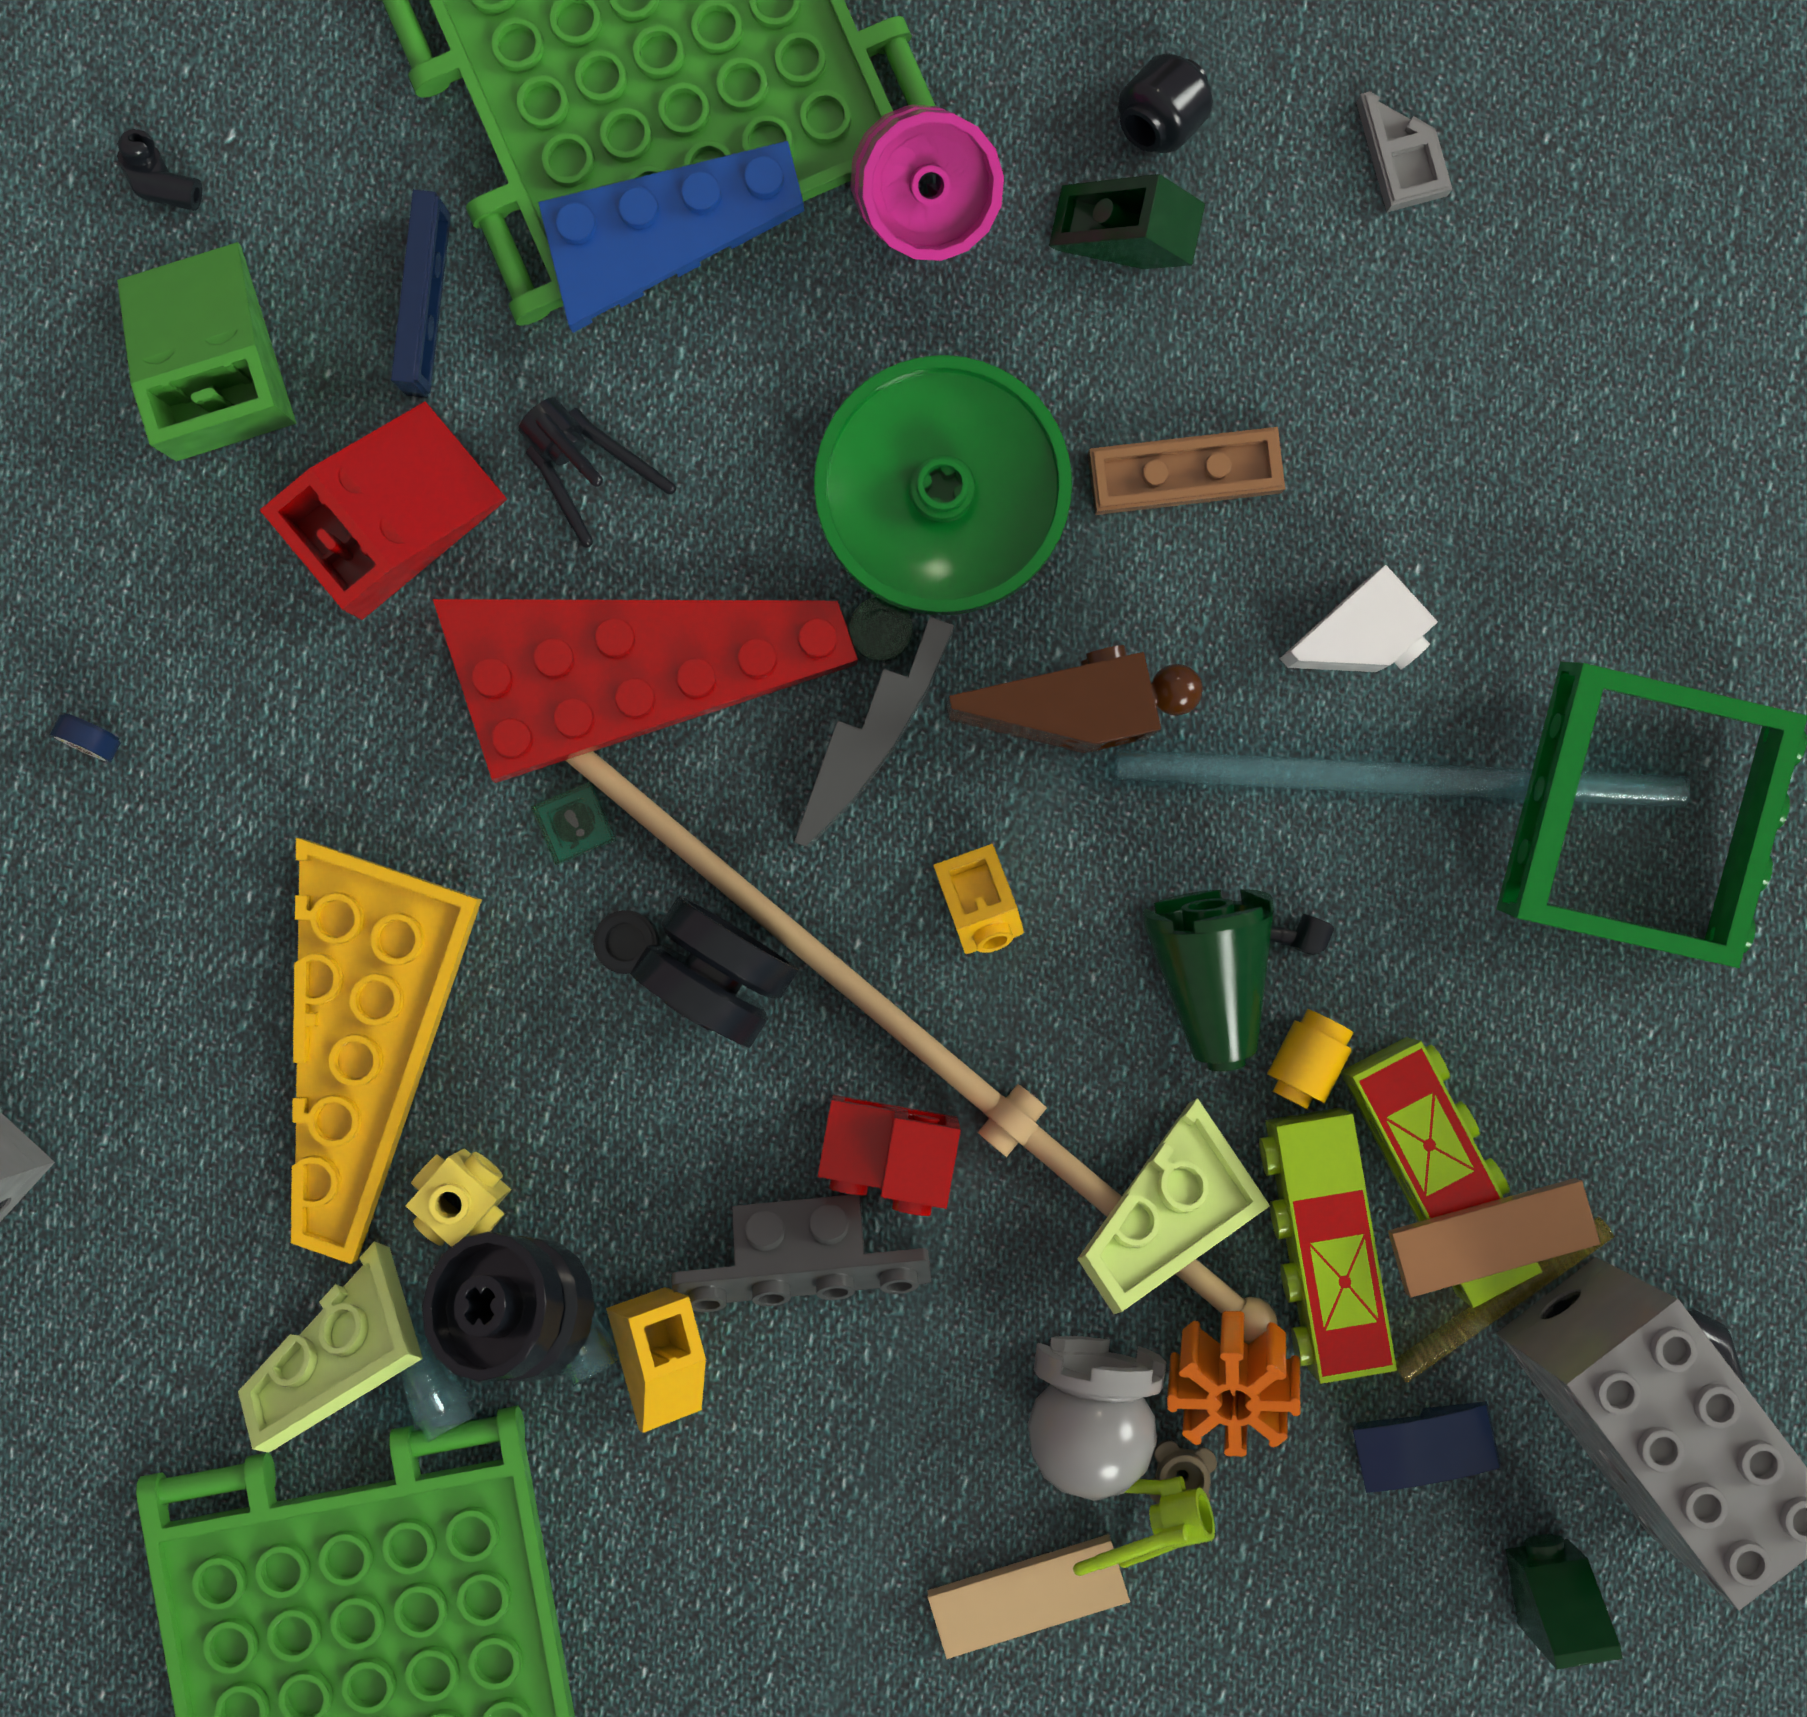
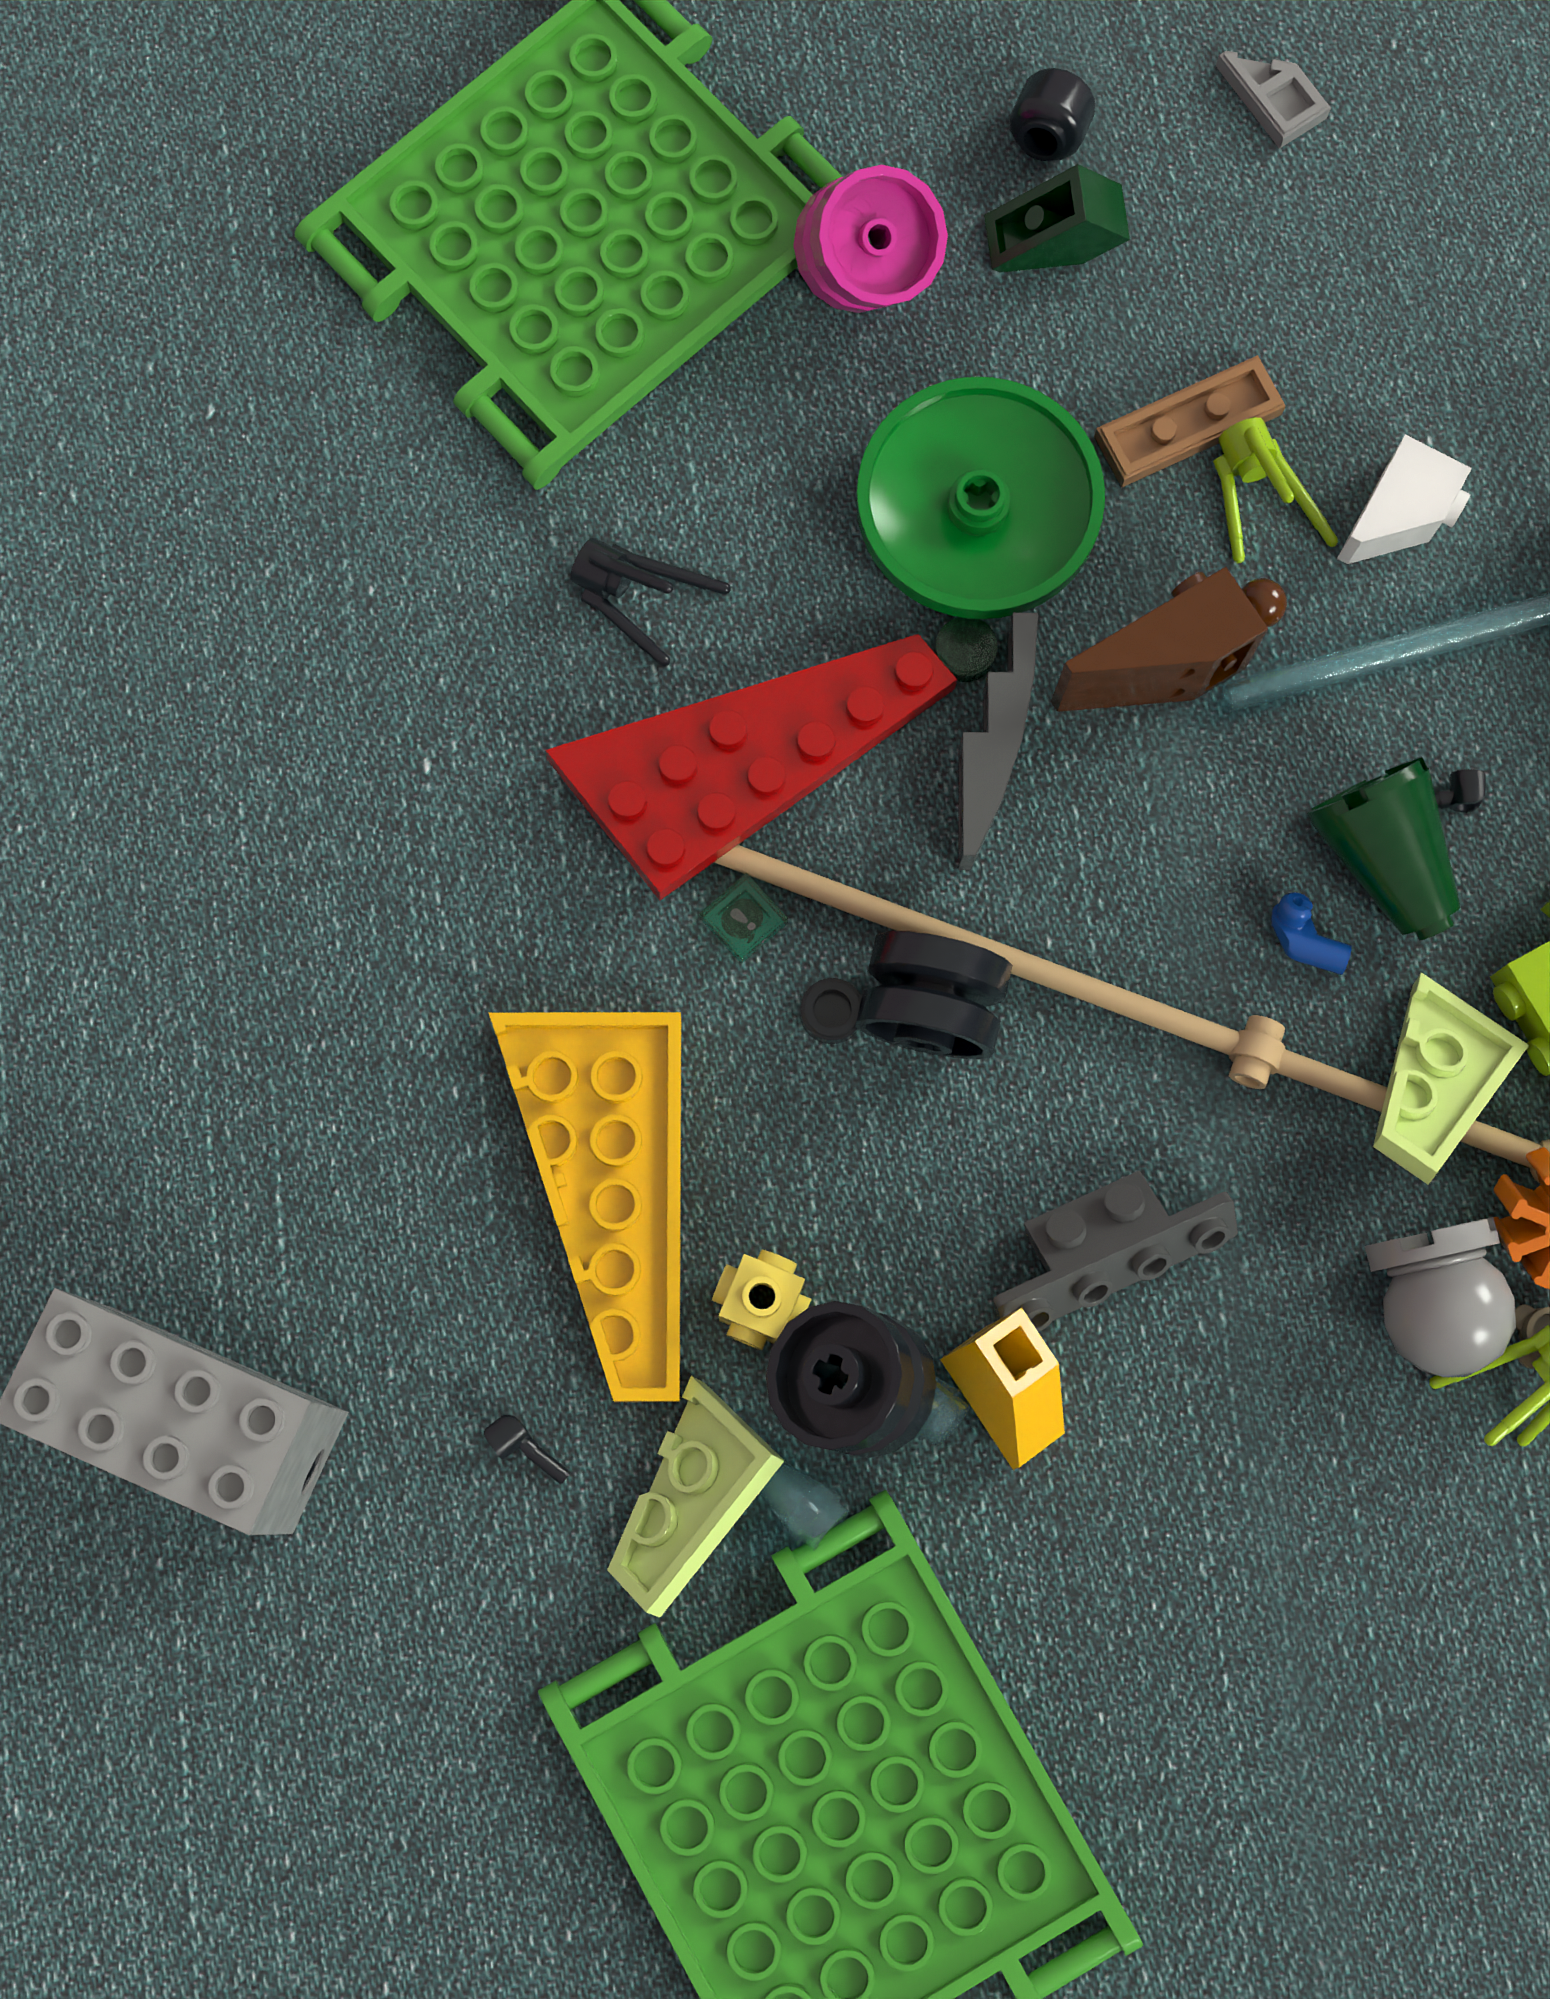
camera: 20 degrees left, 10 degrees down
dark blue tile [49,713,121,763] -> none
black arm [117,129,202,211] -> none
bright green slope [117,242,297,462] -> none
red slope [260,401,508,620] -> none
dark blue tile [391,189,451,398] -> none
blue wing [538,141,804,333] -> none
red brick [818,1094,961,1216] -> none
tan tile [927,1534,1130,1659] -> none
yellow bracket [933,843,1024,954] -> none
yellow brick [1267,1009,1354,1109] -> none
none -> black hand [484,1415,571,1485]
none -> lime plant [1213,417,1338,564]
none -> blue arm [1271,892,1352,975]

